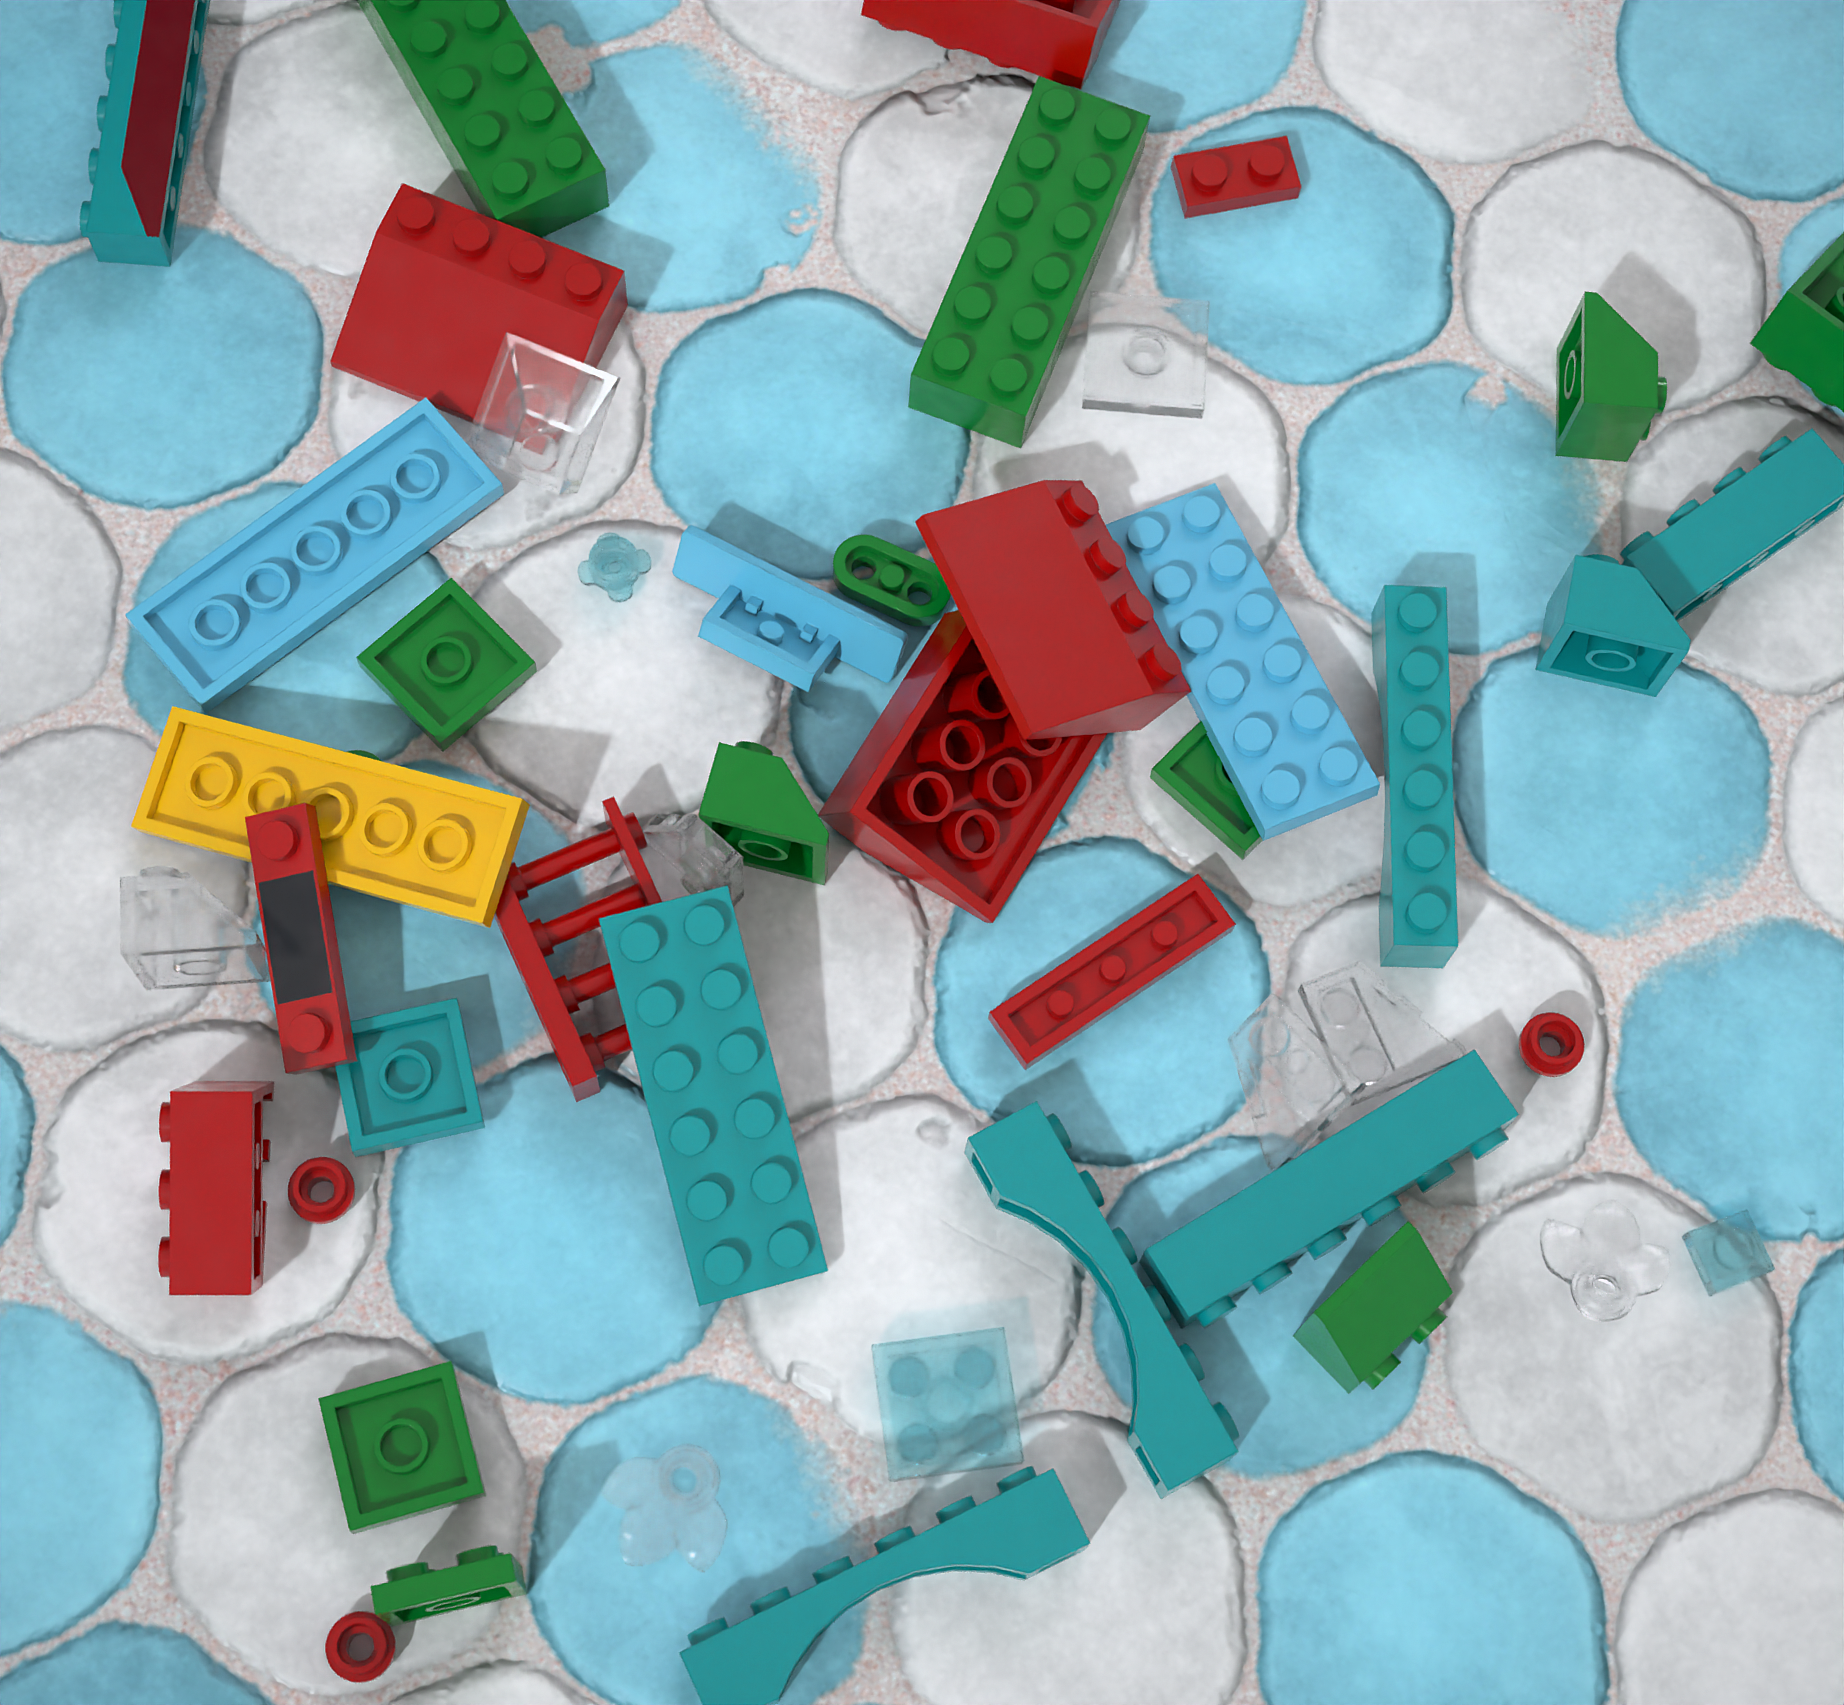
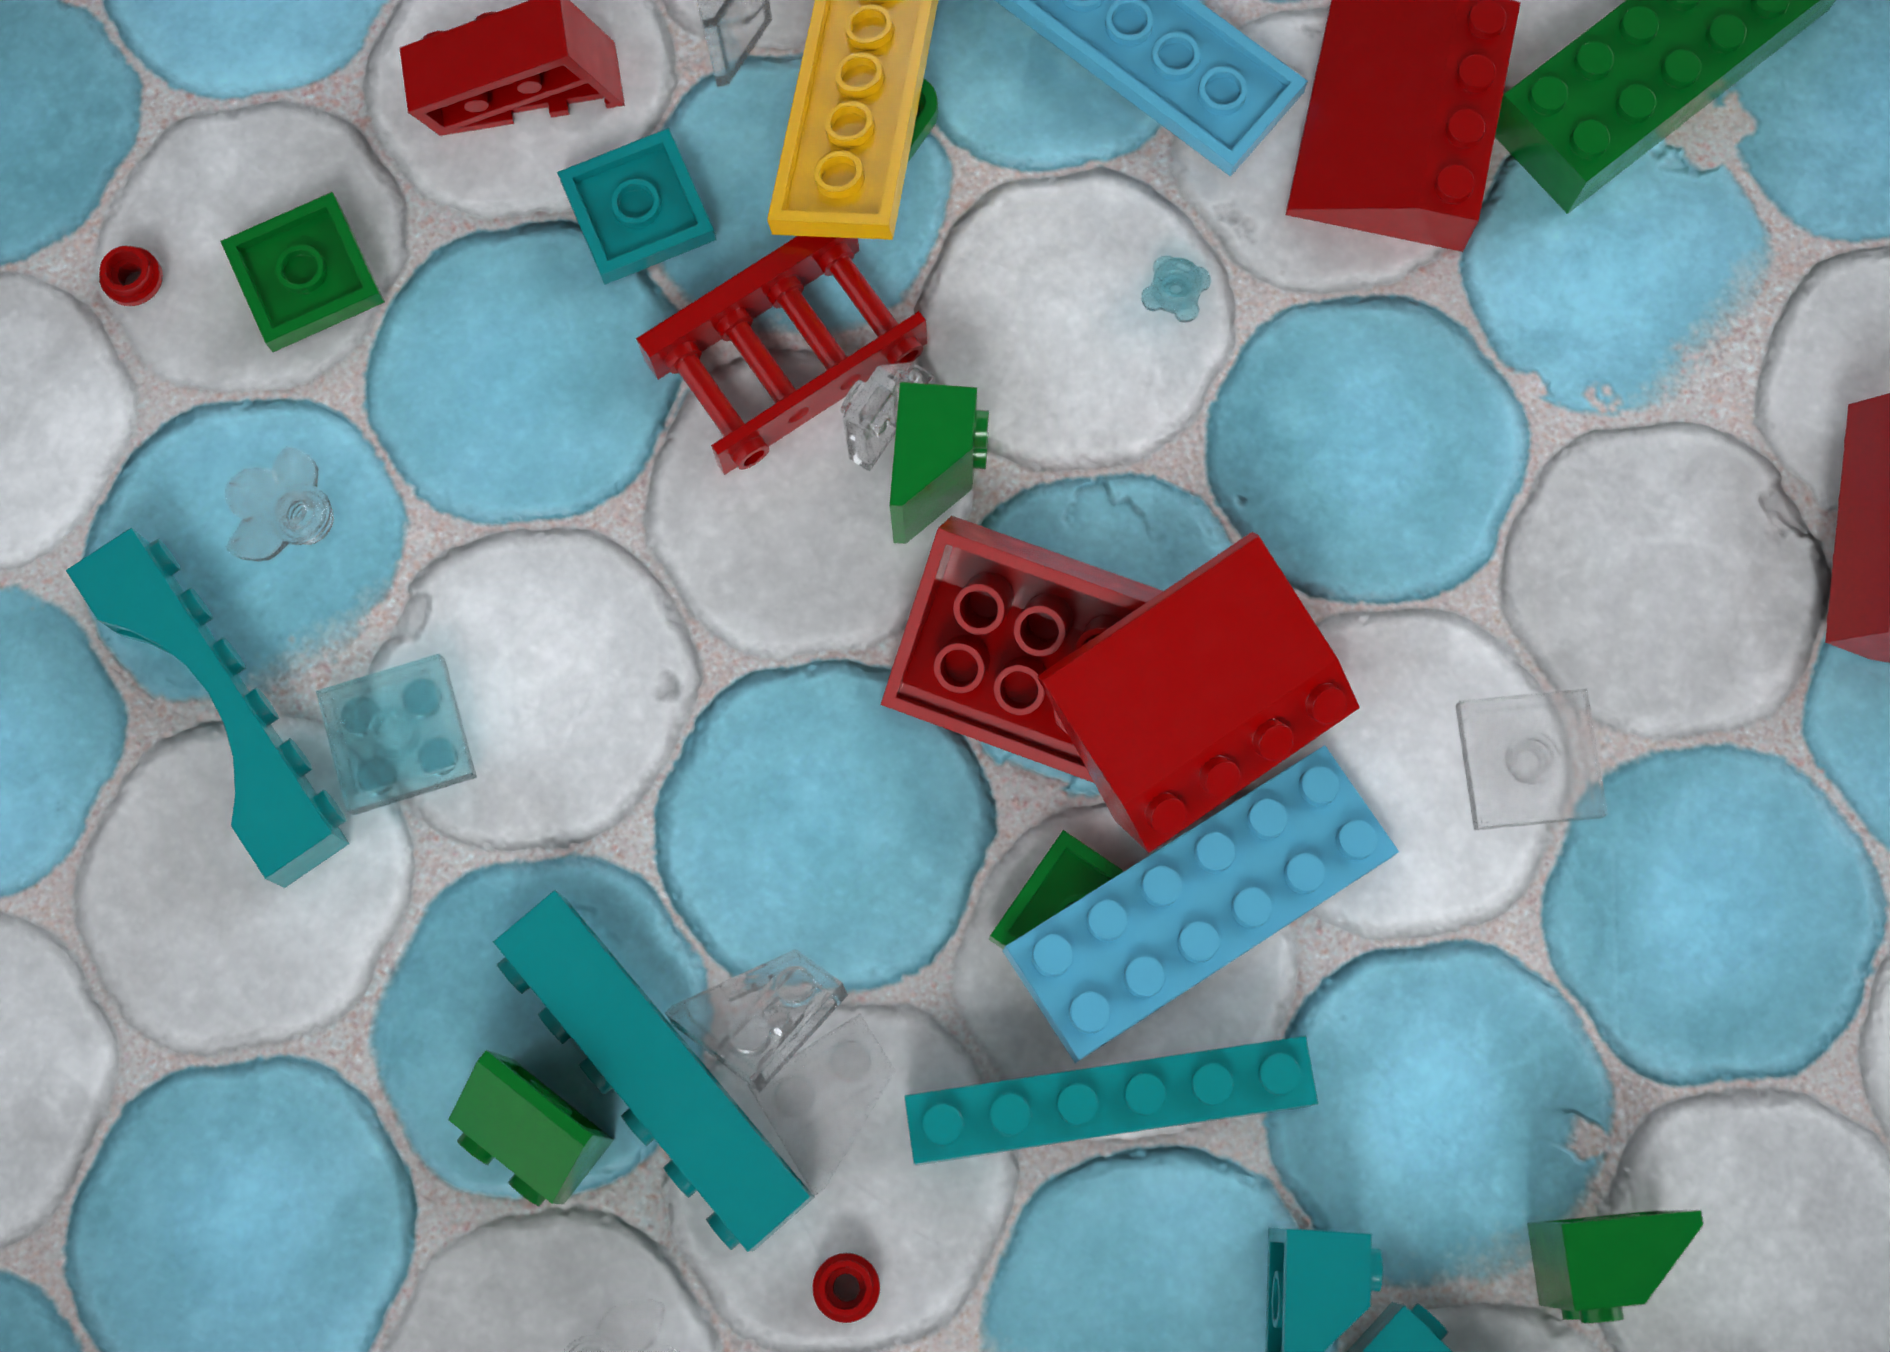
camera: 90 degrees right, 5 degrees up
red plate [245,803,357,1075] -> none
red plate [287,1157,356,1224] -> none
green plate [356,578,537,752] -> none
green plate [370,1545,527,1627] -> none
clear slope [466,332,620,494] -> none
teal plate [599,885,828,1306] -> none
medium azure bracket [672,525,908,692] -> none
green plate [833,534,951,627] -> none
green brick [908,76,1150,448] -> none
teal arch [964,1101,1239,1499] -> none
red plate [988,874,1236,1070] -> none
red plate [1171,136,1302,218] -> none

